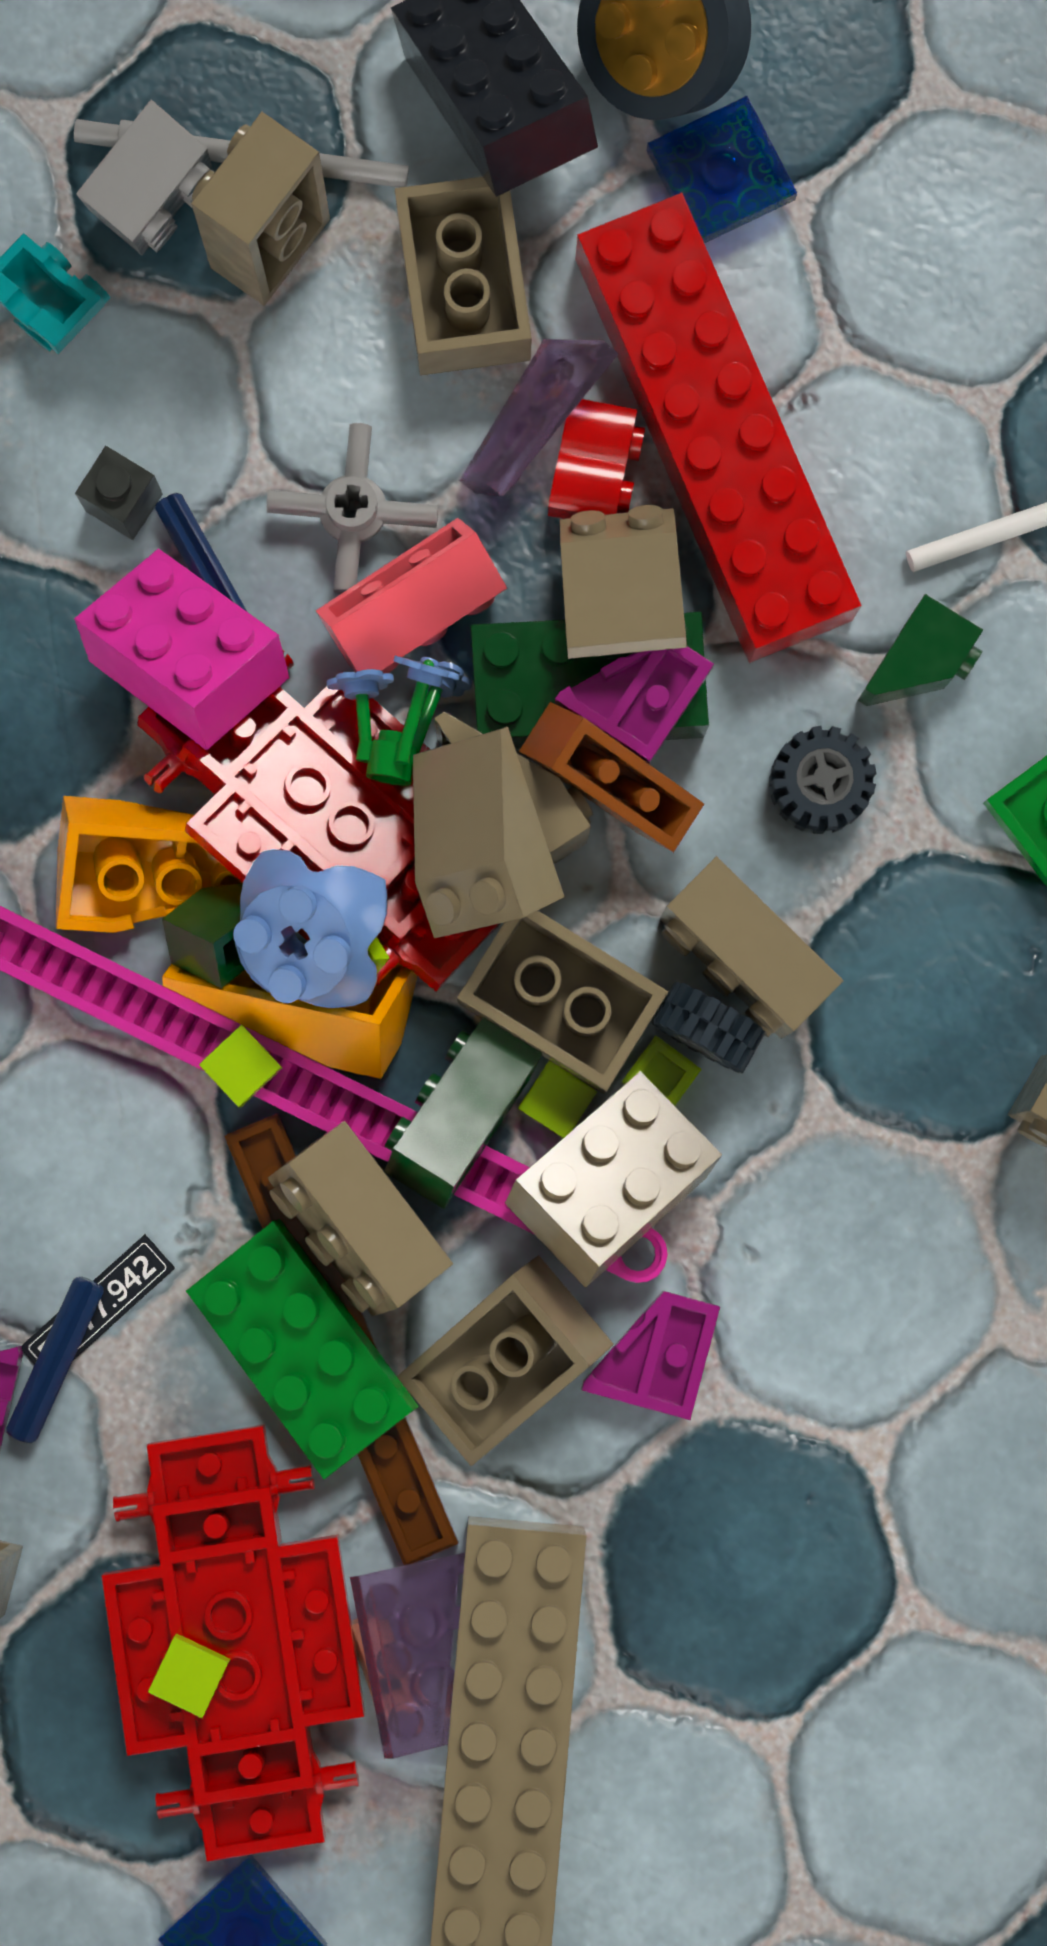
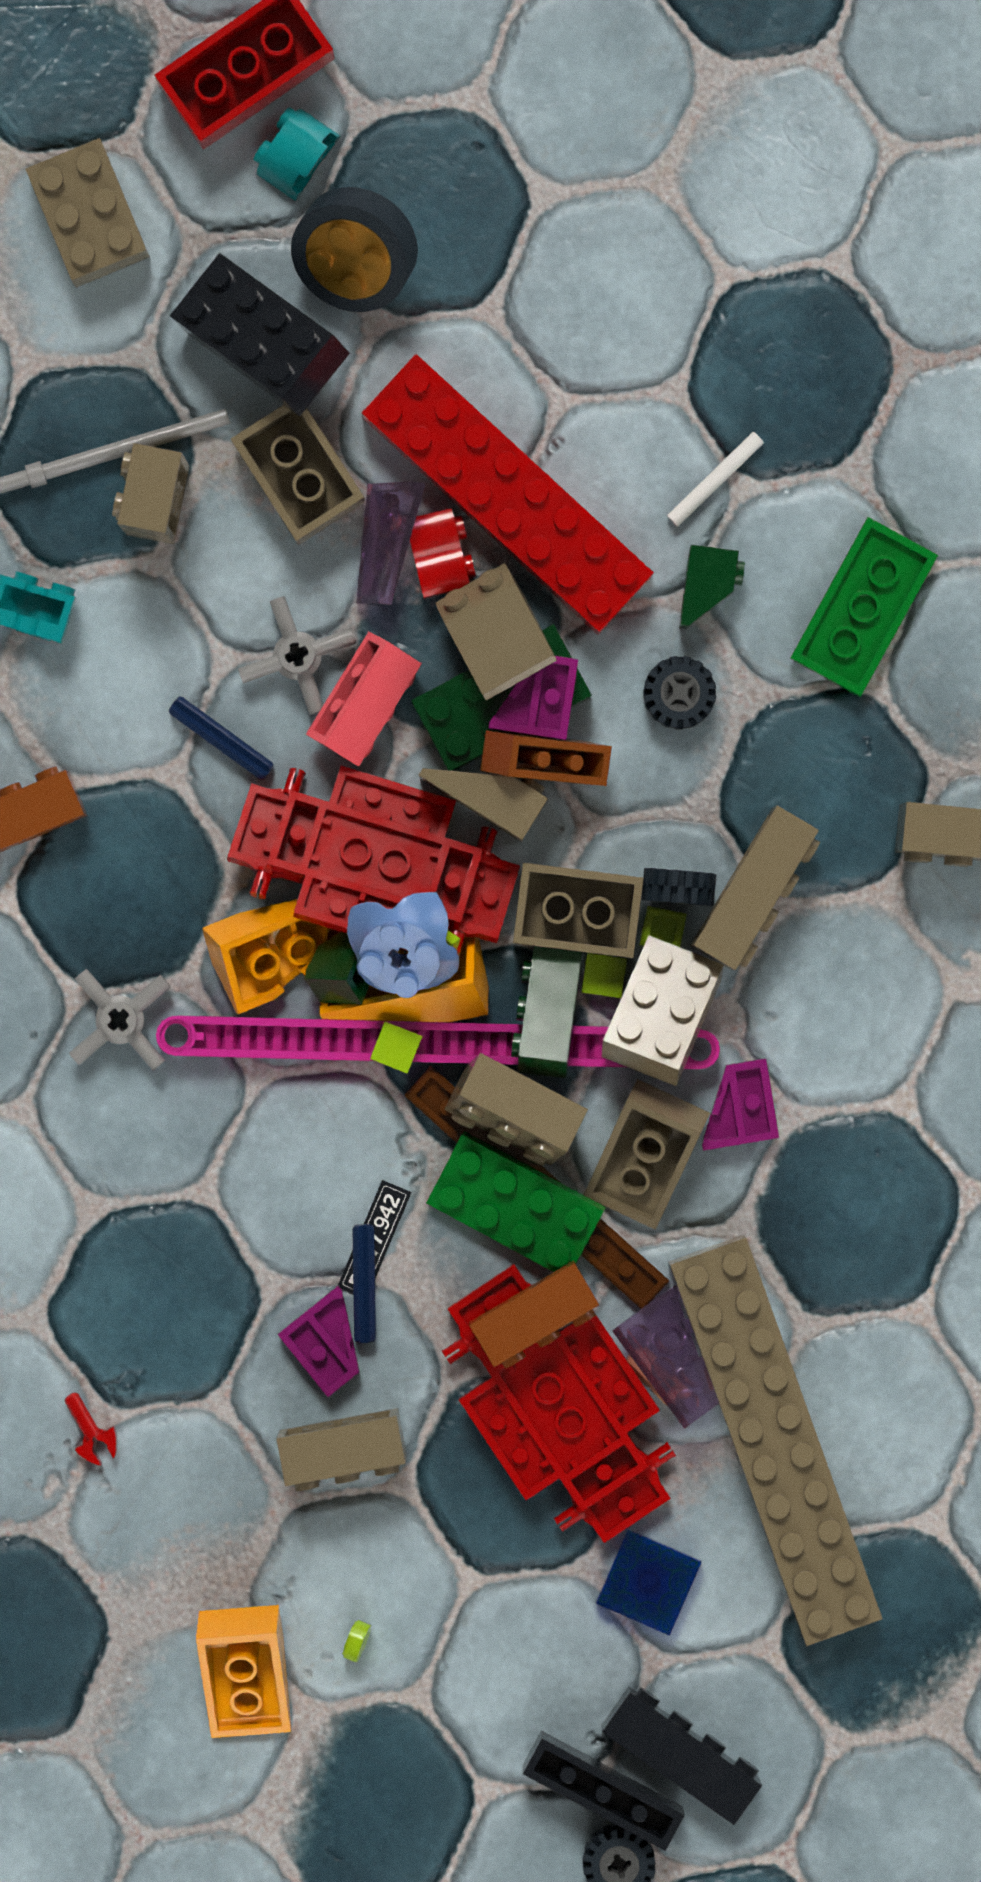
camera: 15 degrees left, 5 degrees up
dark pink brick [74,548,289,750] -> none
pearl dark grey brick [75,445,163,540] -> none
light grey brick [76,100,212,255] -> none
lime tile [148,1633,230,1718] -> none
green plant [326,655,473,786] -> none
dark tan slope [413,727,565,938] -> none
clear blue plate [646,96,798,244] -> none
dark tan brick [659,856,844,1039] -> none
none -> dark orange brick [469,1260,599,1368]
none -> dark tan brick [690,805,820,970]

